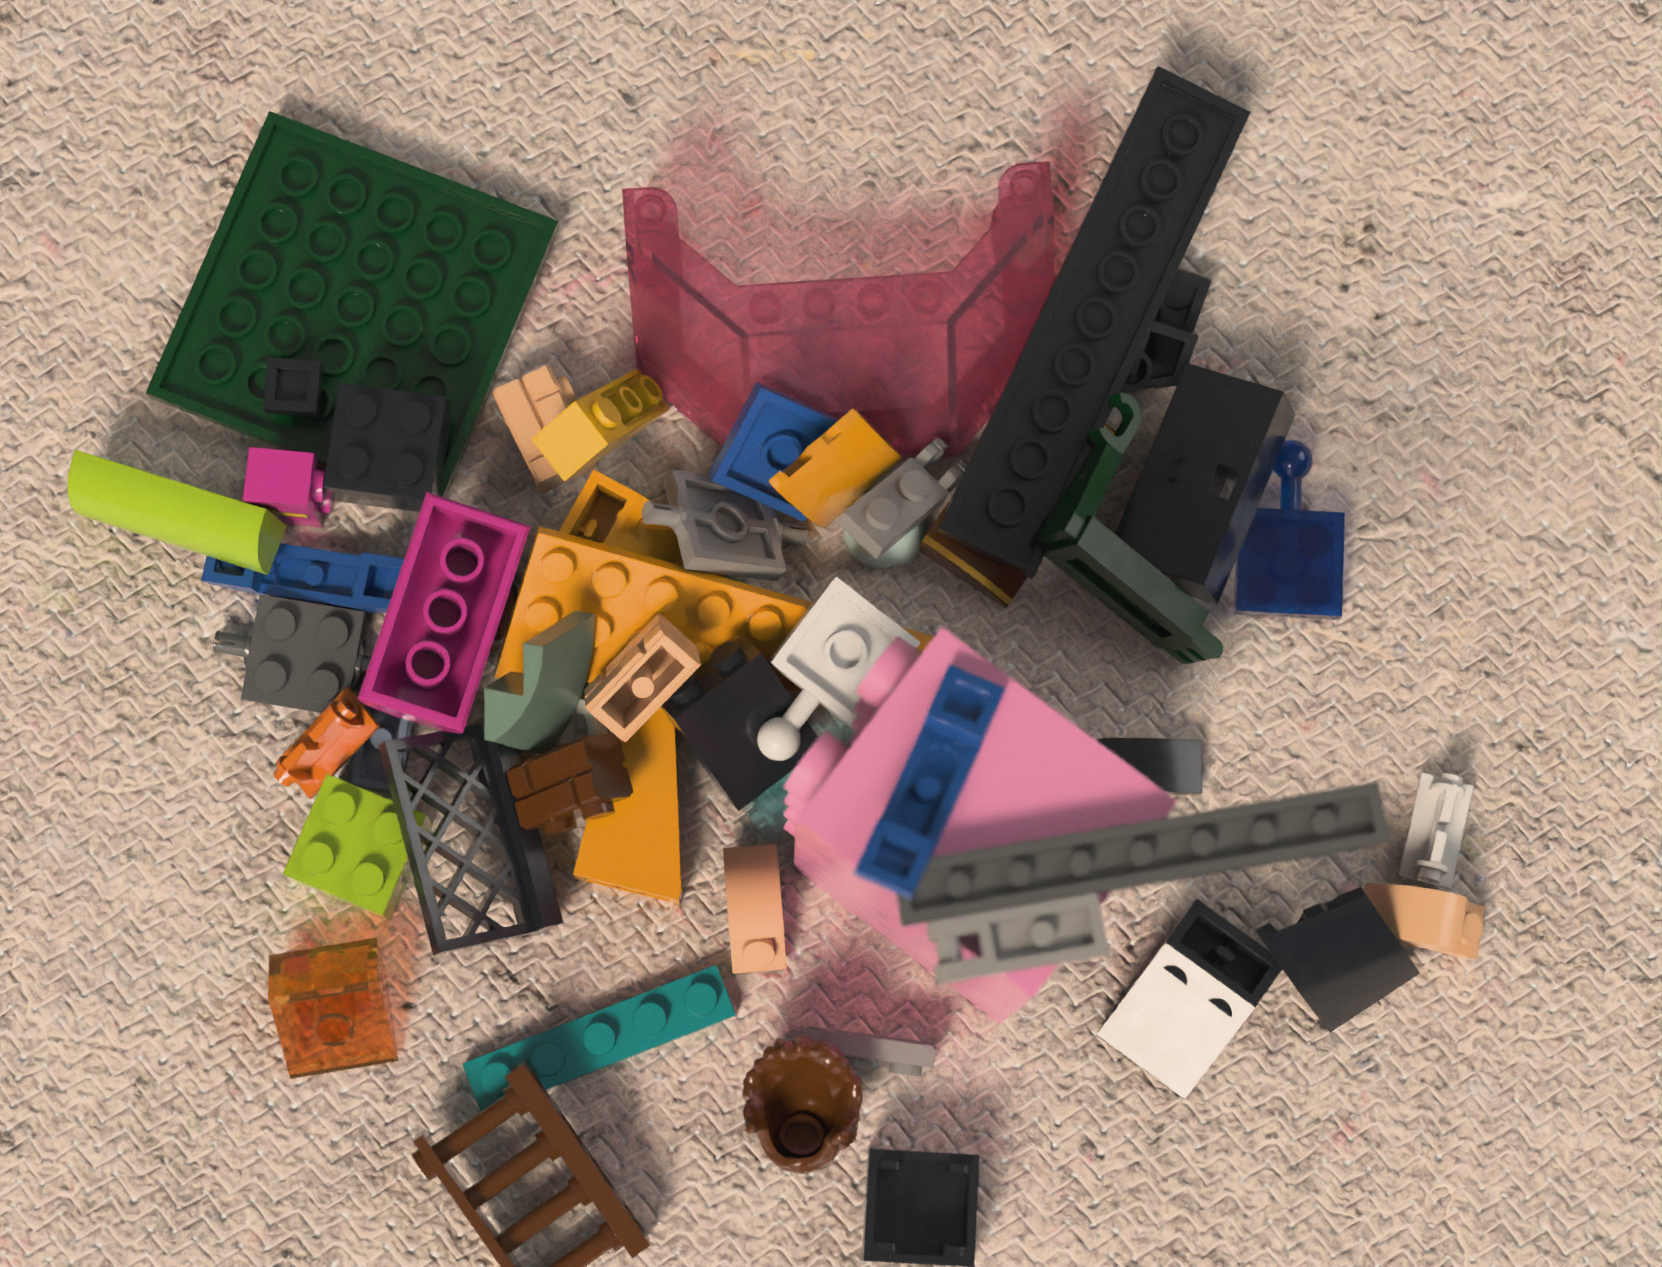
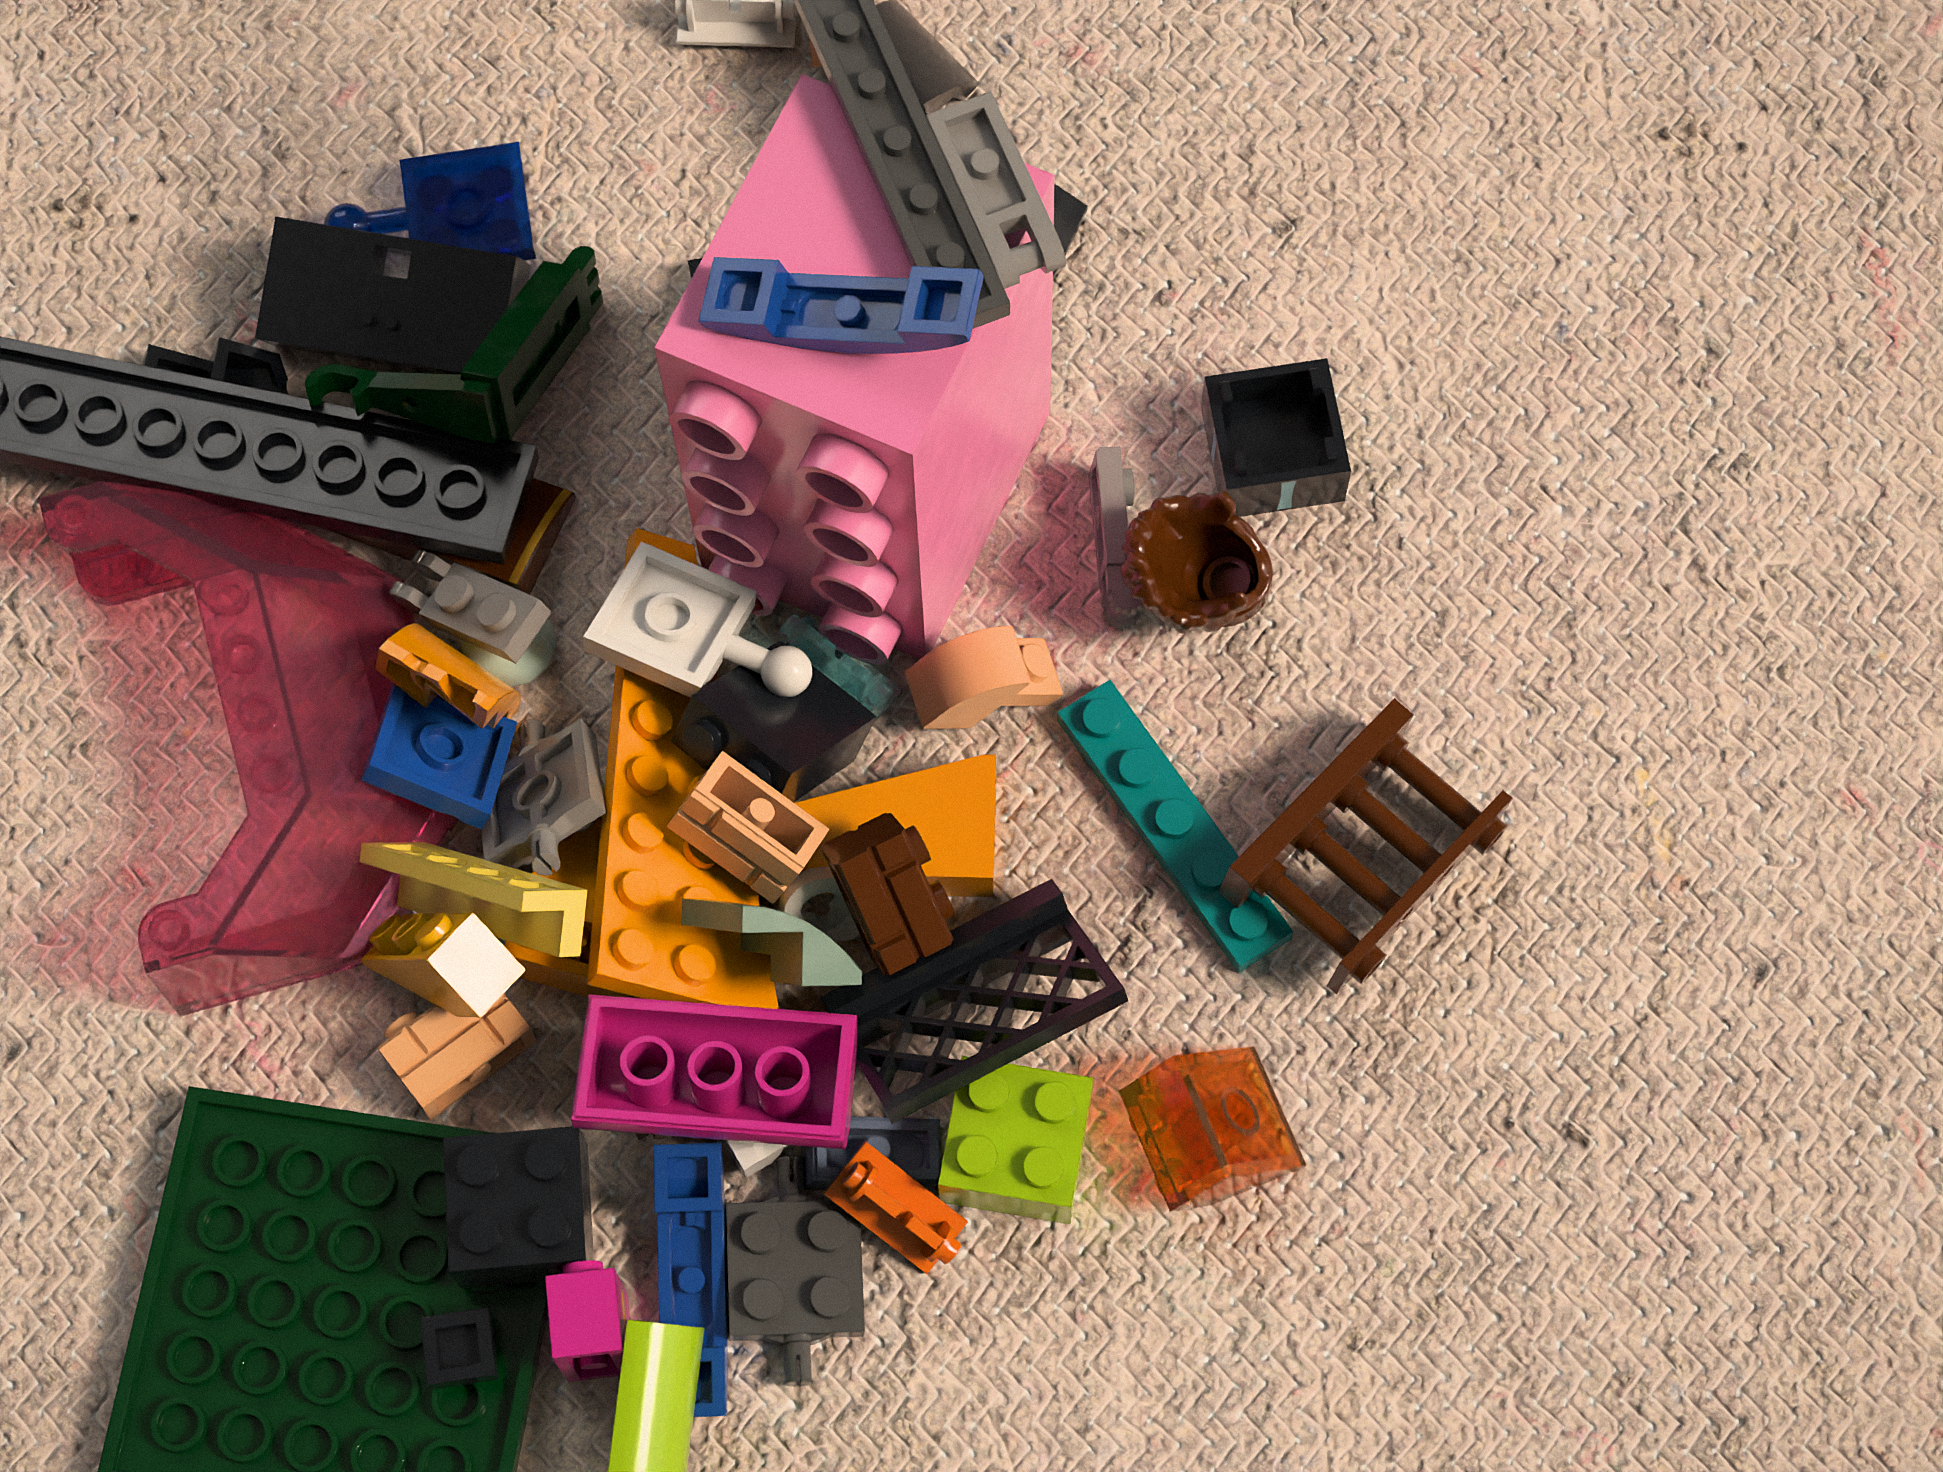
camera: 95 degrees left, 10 degrees down
none -> light yellow fence [359,842,588,957]

